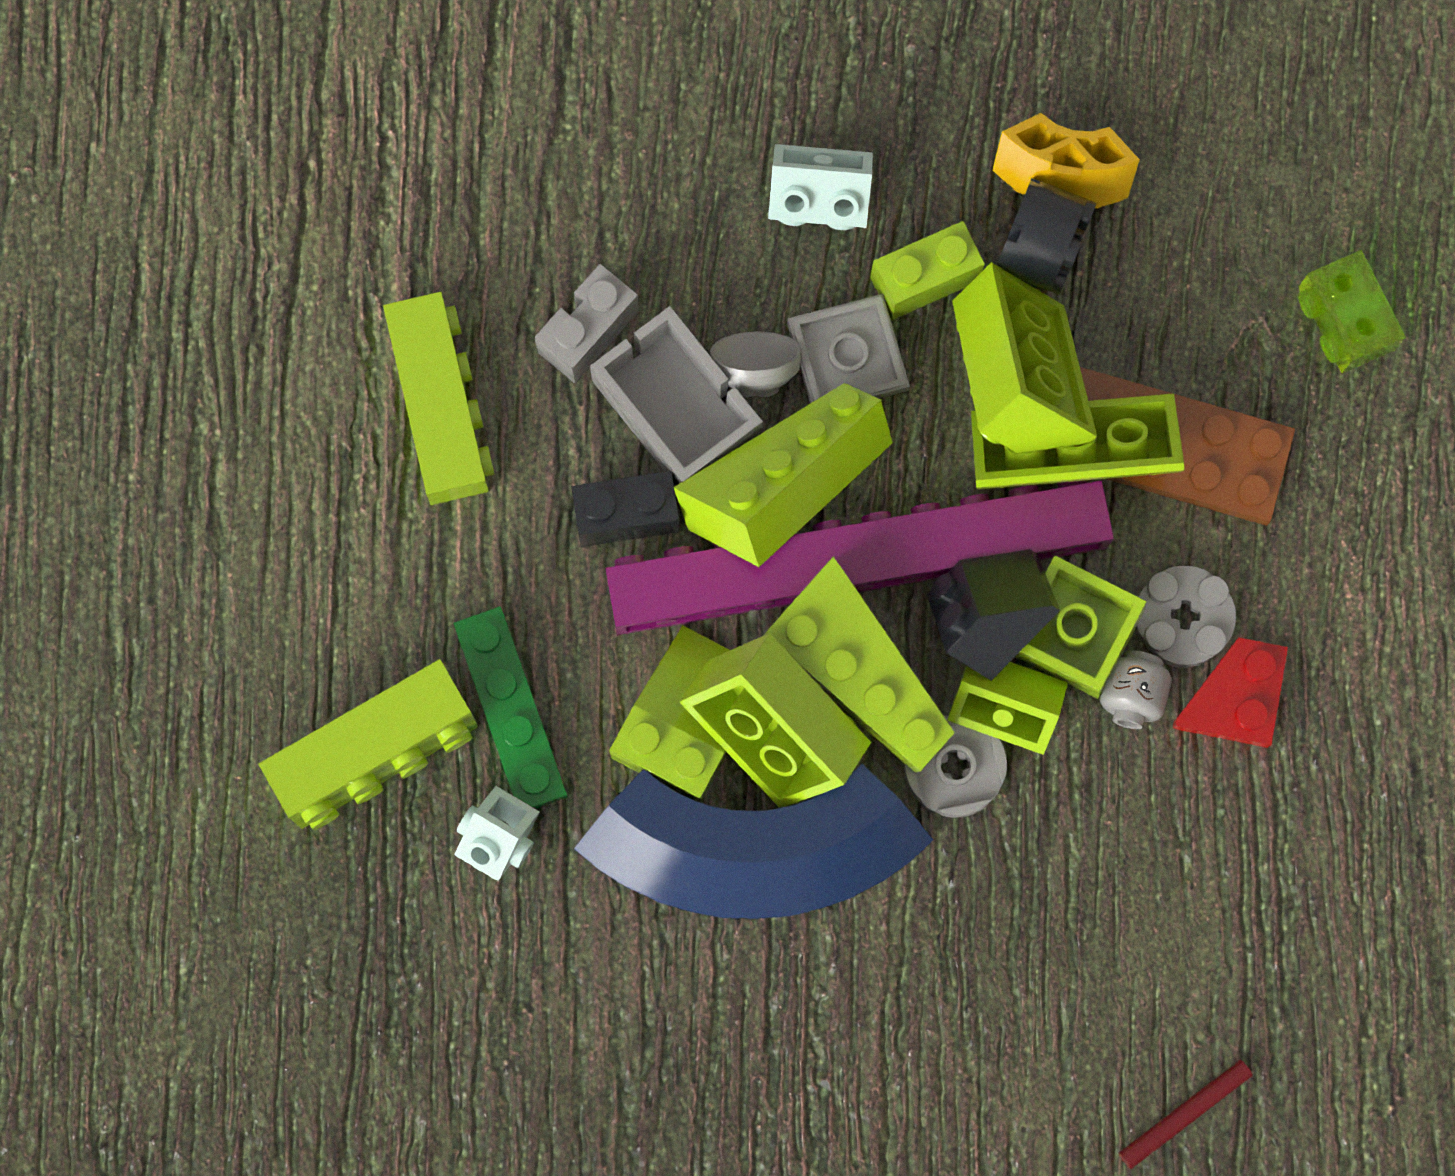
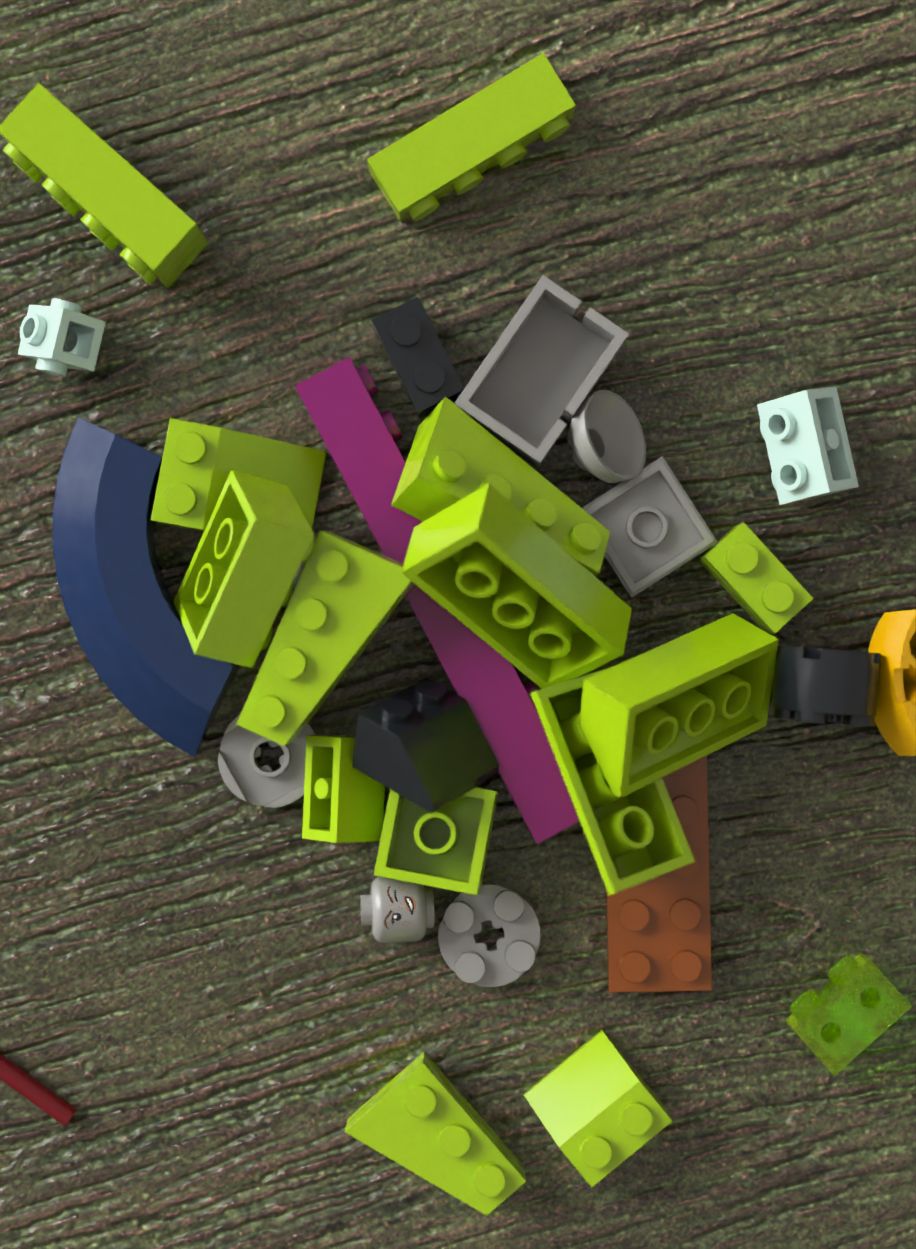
camera: 80 degrees right, 10 degrees up
green plate [453,606,568,809] -> none
light grey brick [535,264,639,384] -> none
red wing [1172,637,1288,748] -> none
none -> lime wedge [344,1052,526,1216]
none -> lime brick [401,484,632,689]
none -> lime slope [524,1030,672,1187]

